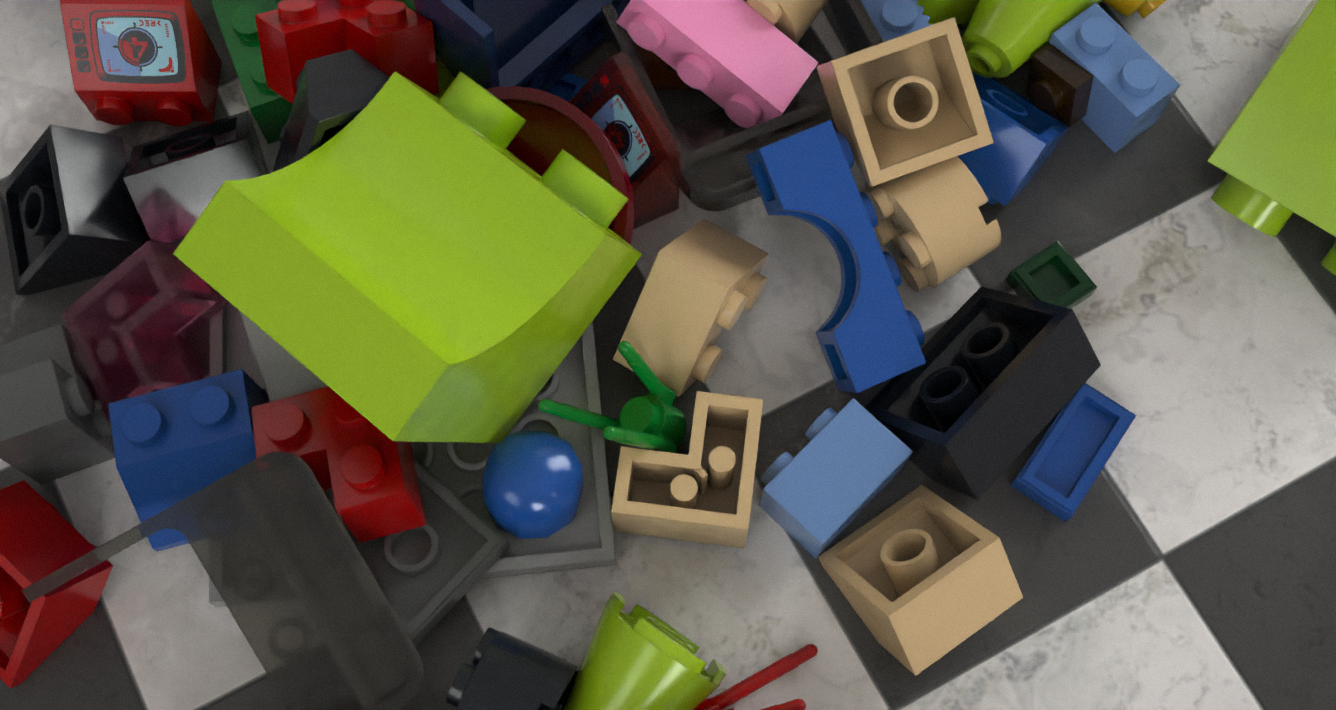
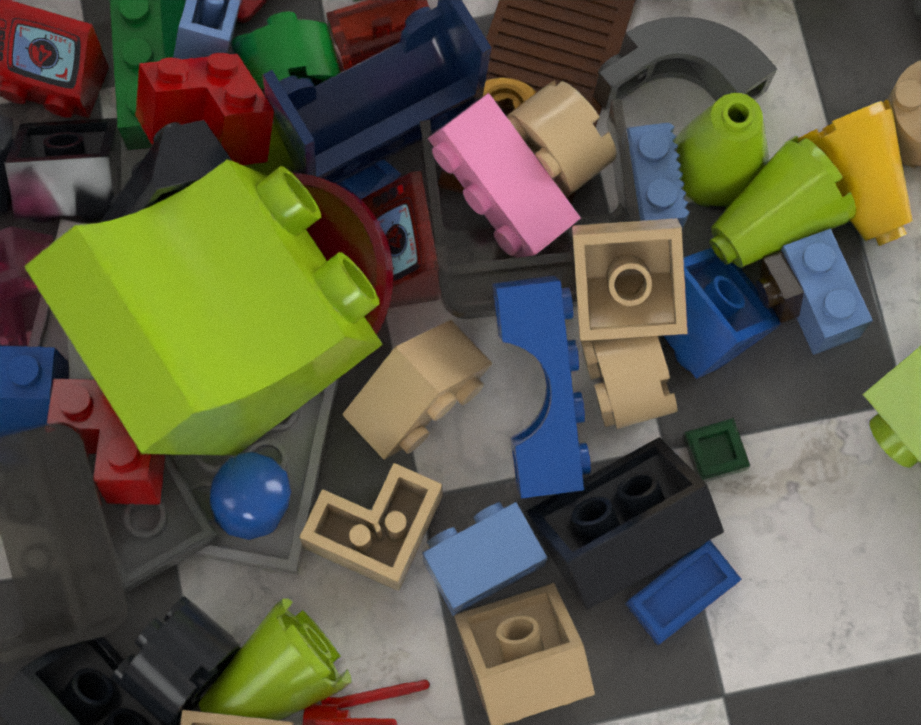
camera: 15 degrees right, 5 degrees up
green plant [538,341,687,453] -> none

